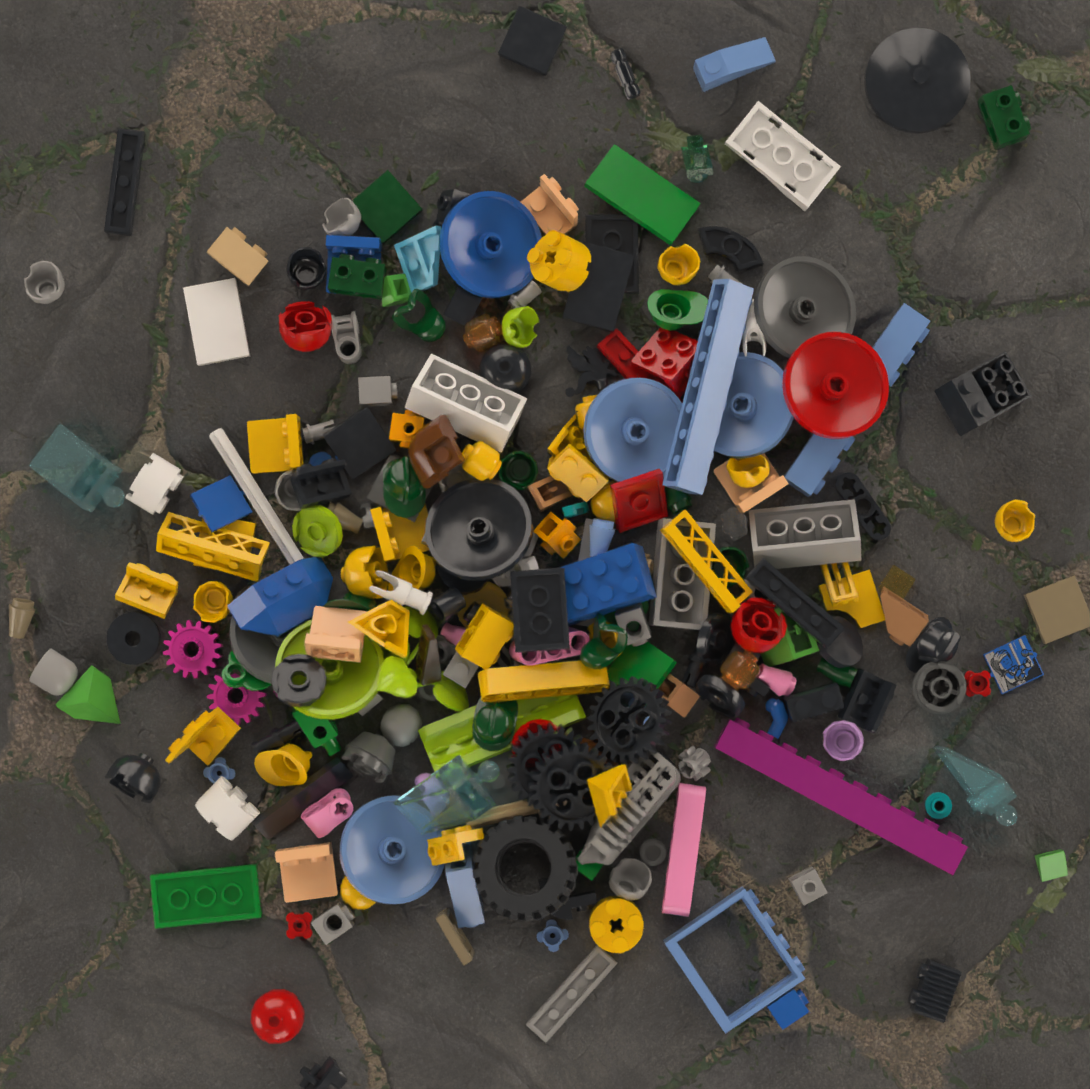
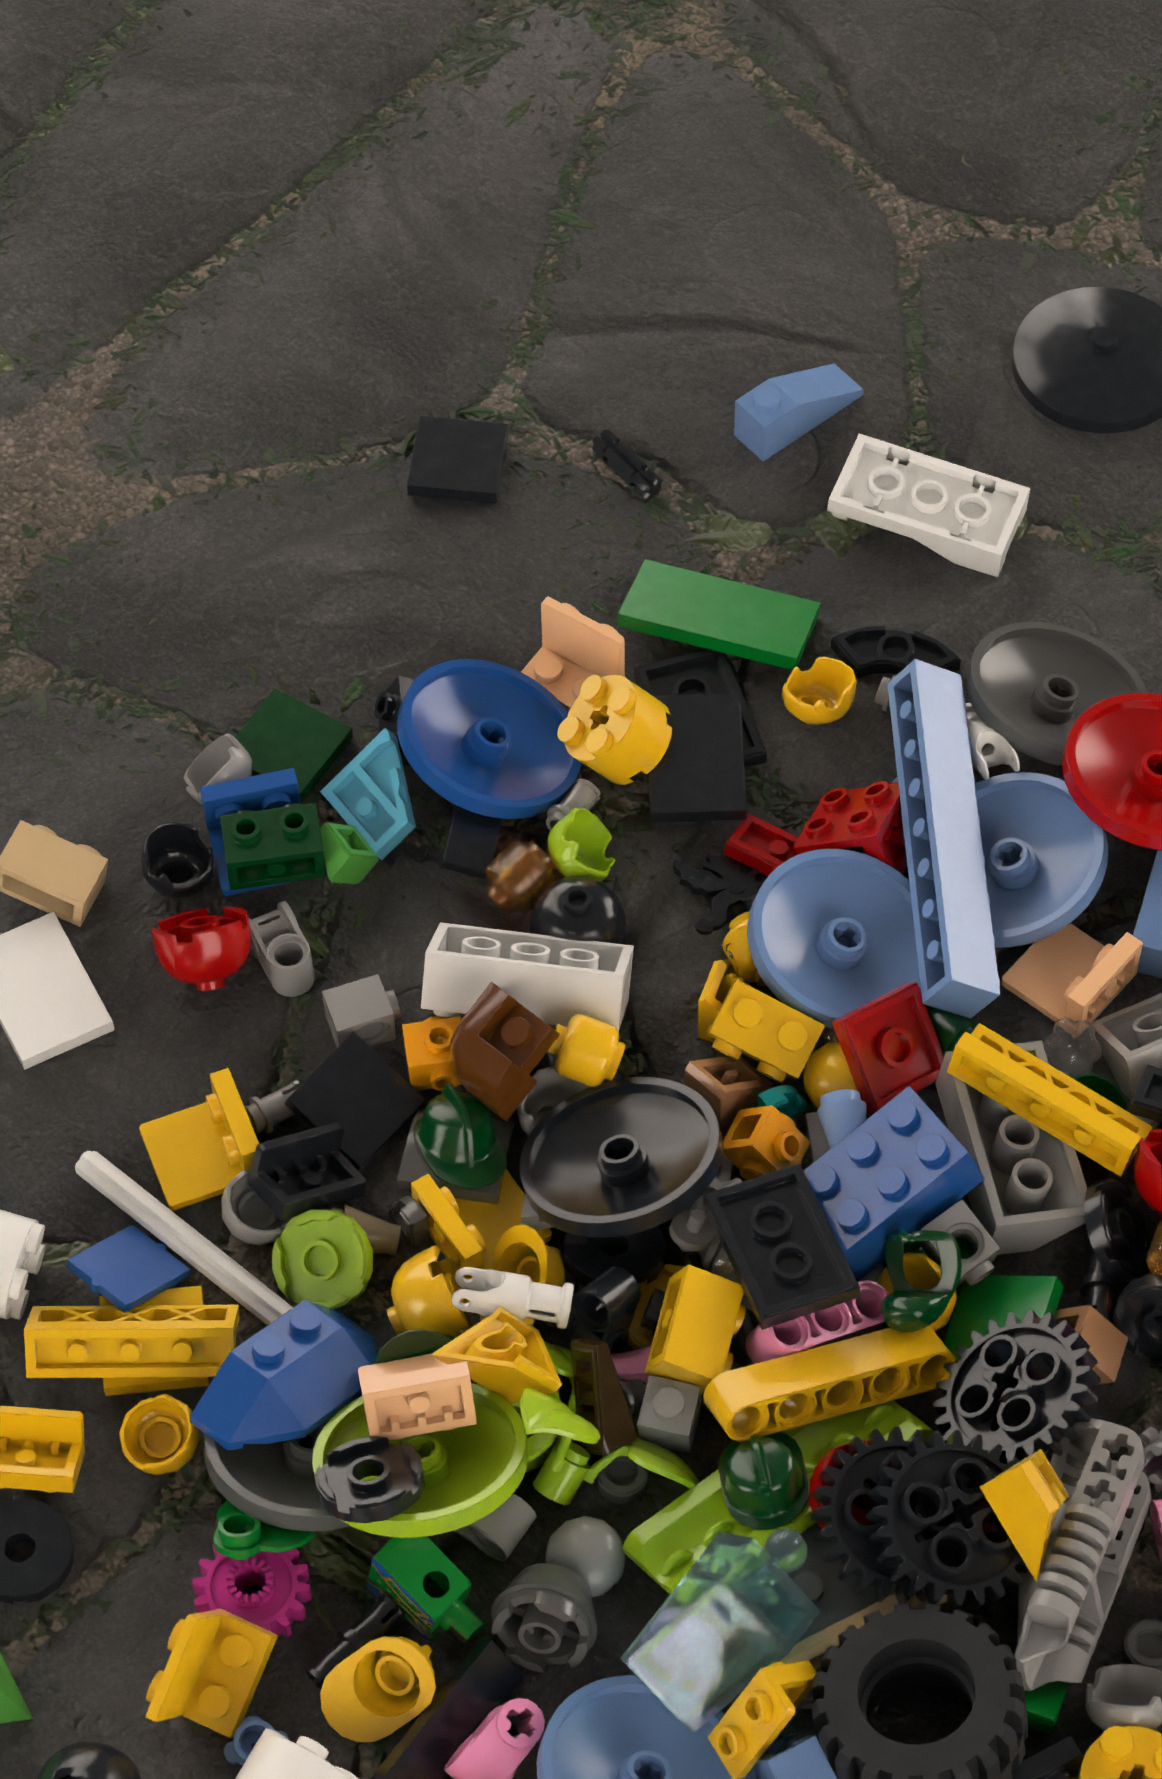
camera: 15 degrees left, 30 degrees down
dark pink gear [163,620,223,678] -> none
dark green piece [392,289,446,342] -> none
dark green hair [498,451,538,490] -> none
green piece [647,289,708,331] -> none
clear green hips [681,135,713,183] -> none
yellow hair [726,455,770,488] -> none

